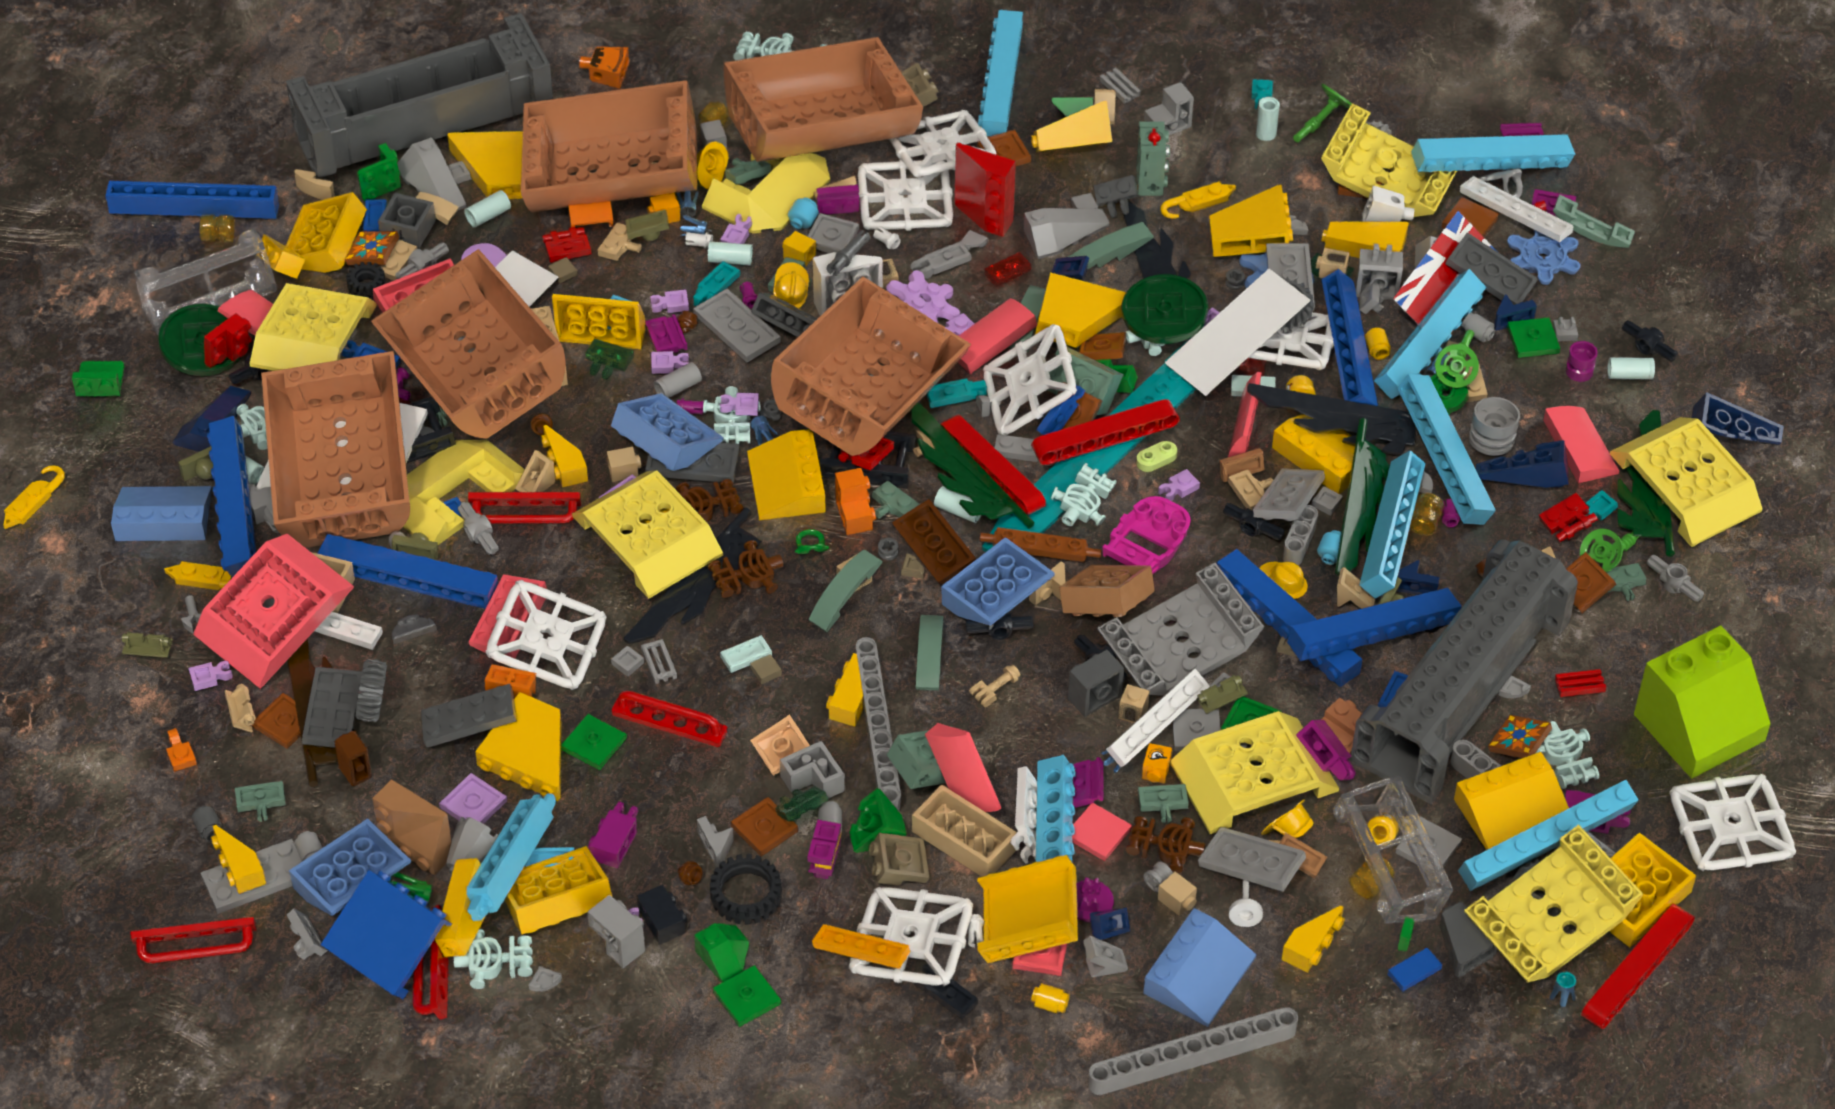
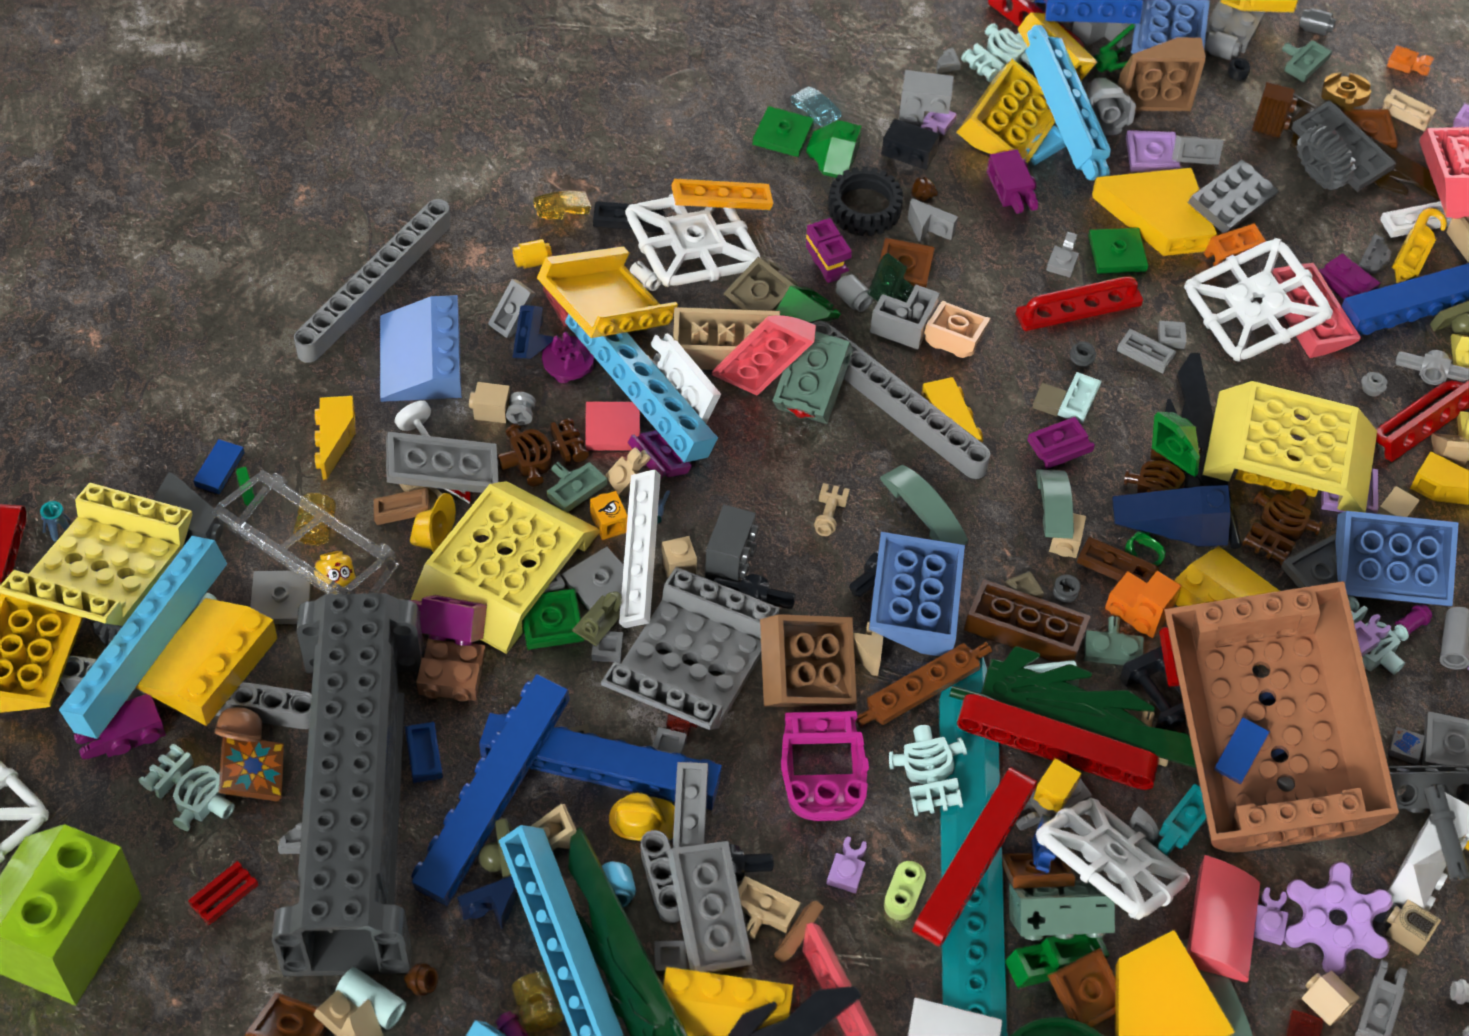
camera: 140 degrees right, 5 degrees up
none -> nougat cap [215,707,263,742]
none -> clear yellow slope [533,191,591,220]
none -> tan plate [604,447,651,496]
none -> light grey hinge [673,762,708,848]
none -> clear light blue slope [791,86,842,127]
none -> magenta plate [1027,417,1095,469]
none -> yellow brick [1033,758,1081,812]
none -> light grey plate [1046,232,1079,278]
none -> dark grey plate [1070,341,1096,366]
none -> reddish brown plate [1077,537,1160,583]
none -> dark blue wedge [1112,485,1231,547]
none -> green slope [1152,412,1200,477]
none -> light grey hinge [1172,135,1224,165]
none -> blue tile [1214,717,1270,785]
none -> black axle [1228,58,1251,81]
none -> tan brick [1301,970,1360,1026]
none -> magenta plate [1319,253,1380,299]
none -> pearl gold plate [1321,73,1371,111]
none -> light grey plate [1361,372,1388,396]
none -> light grey tile [1388,726,1425,765]
none -> yellow plate [1392,208,1447,284]

